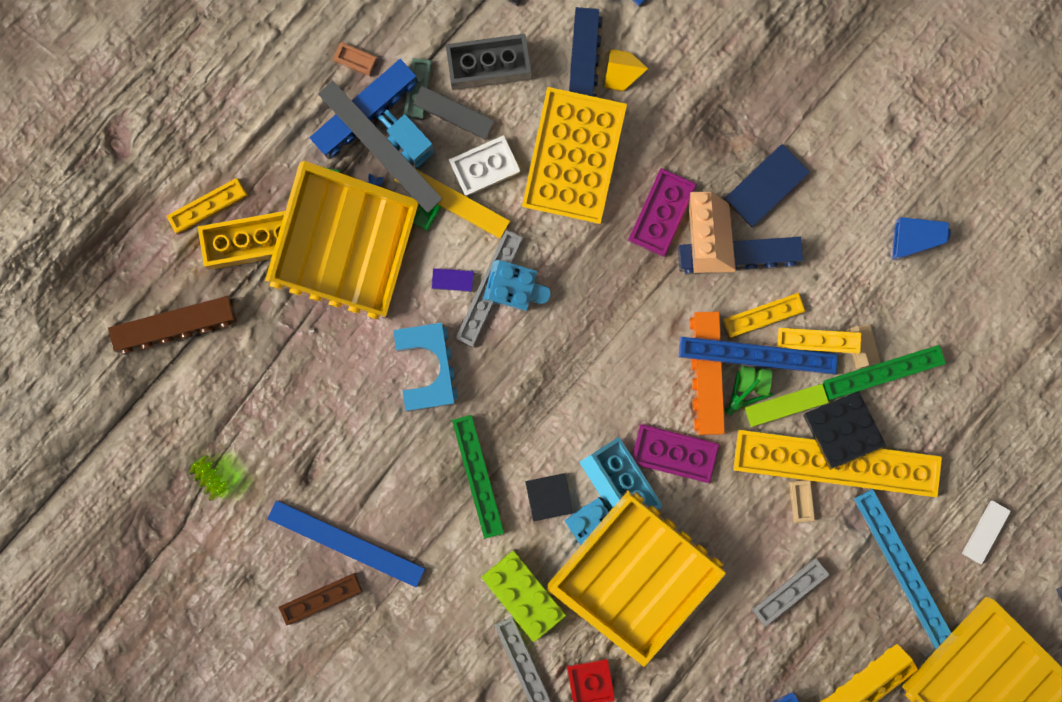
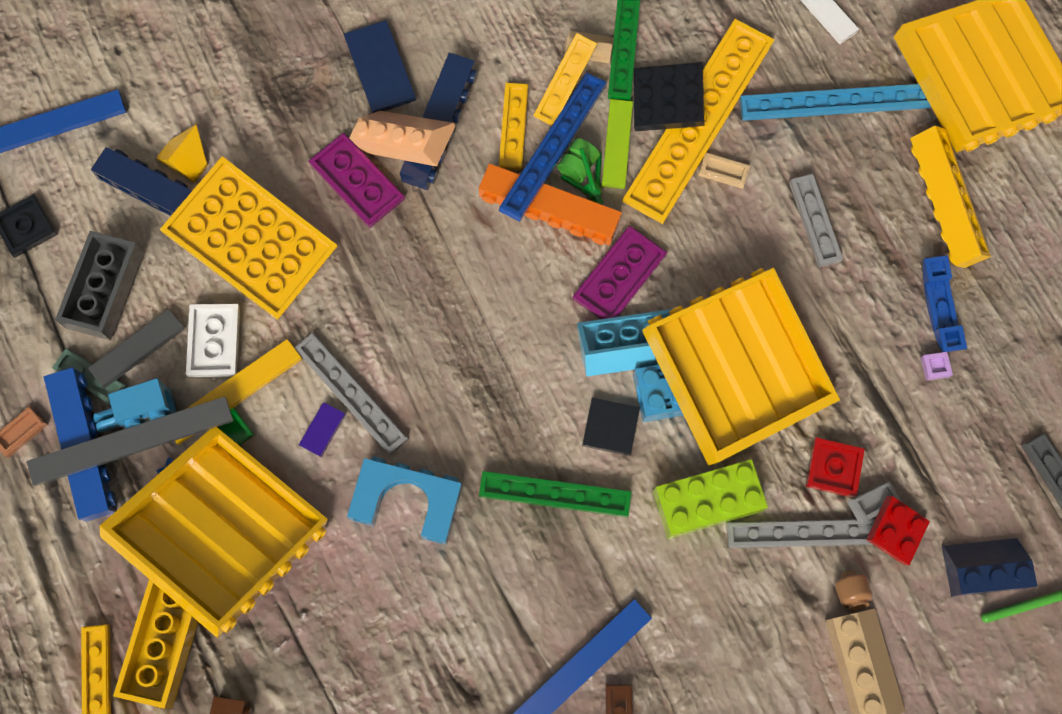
camera: 65 degrees left, 10 degrees down
dark azure brick [483,260,550,311] -> none

